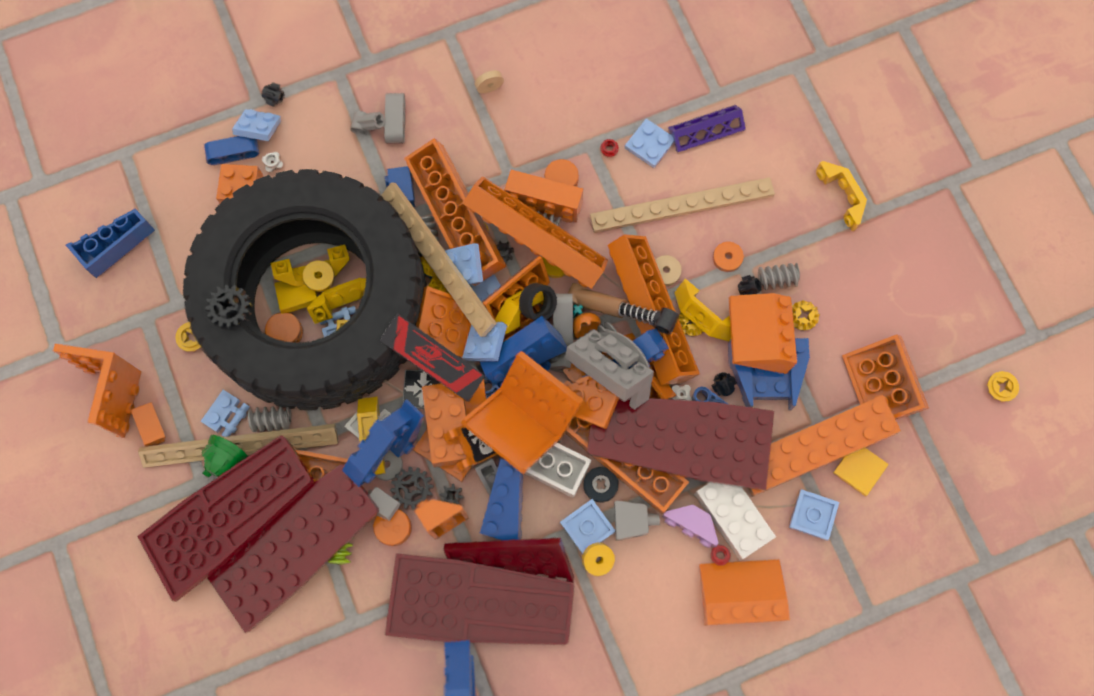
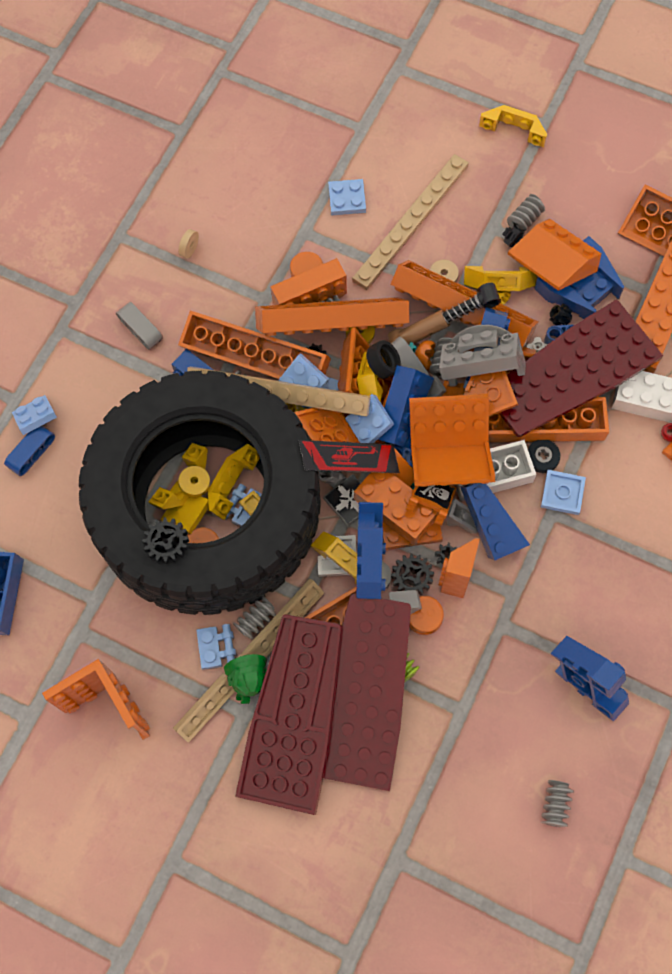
camera: 40 degrees left, 5 degrees down
orange hinge [131,402,166,447] -> none
yellow gear [175,322,201,352] -> none
orange brick [216,164,263,203] -> none
black gear [262,82,284,107] -> none
white plate [262,152,283,172] -> none
light grey piece [350,111,386,135] -> none
dark red wing [385,553,574,645] -> none
dark red wing [443,538,574,583] -> none
yellow piece [582,542,615,576] -> none
red plate [600,139,619,157] -> none
light grey torso [614,501,660,541] -> none
lavender slope [662,505,718,548] -> none
dark purple fence [668,105,746,152] -> none
orange piece [713,241,744,272] -> none
yellow gear [792,300,820,330] -> none

